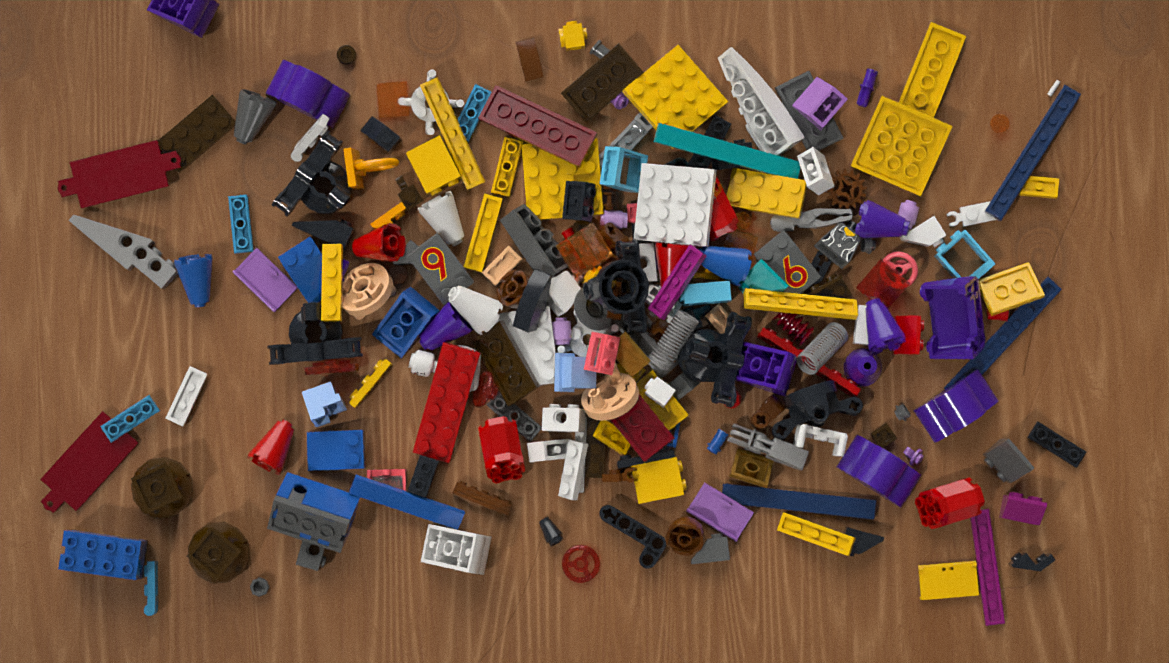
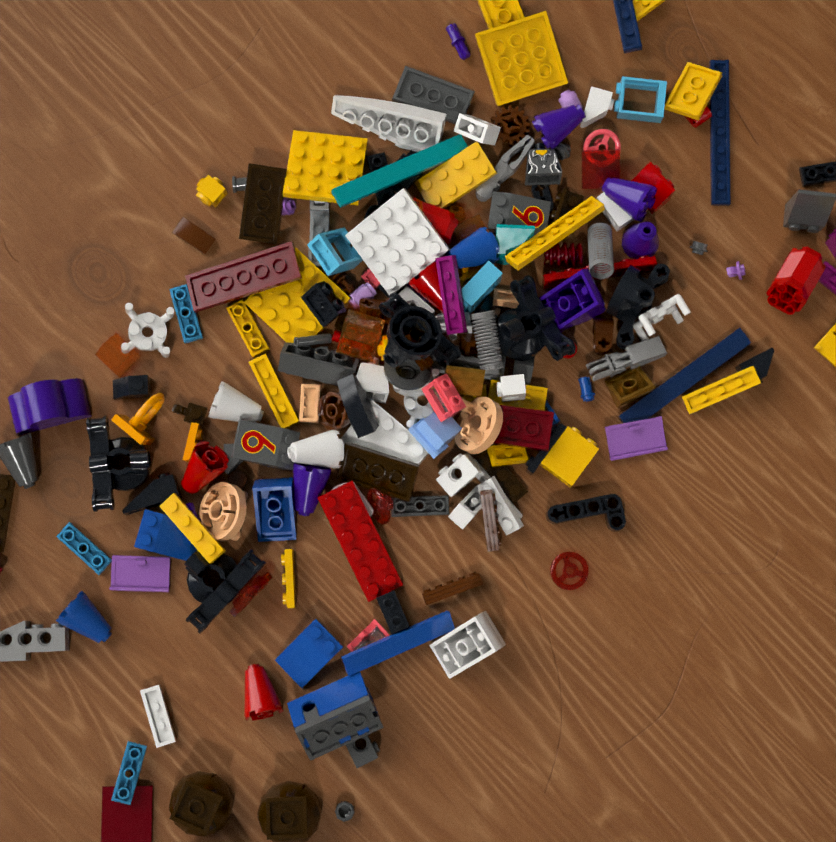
camera: 40 degrees left, 5 degrees down
white plate [291,114,329,162] -> none
light blue plate [302,382,347,428] -> none
dark brown tile [337,45,356,65] -> none
yellow brick [406,135,461,196] -> none
white head [408,350,438,377] -> none
yellow tile [420,77,485,190] -> none
red brick [478,417,525,484] -> none
black cone [539,517,564,547] -> none
lavender brick [552,318,572,345] -> none
reddish brown plate [602,467,638,483] -> none
reddish brown cylinder [666,516,705,556] -> none
dark grey slope [690,533,730,564] -> none
medium lavender slope [792,77,848,131] -> none
dark purple brick [836,435,922,508] -> none
dark brown plate [870,423,897,448] -> none
dark purple brick [913,369,999,443] -> none
dark purple windscreen [920,276,985,359] -> none
white plate [947,201,997,227] -> none
none -> dark grey piece [294,334,332,347]
none -> reddish brown piece [480,490,502,552]

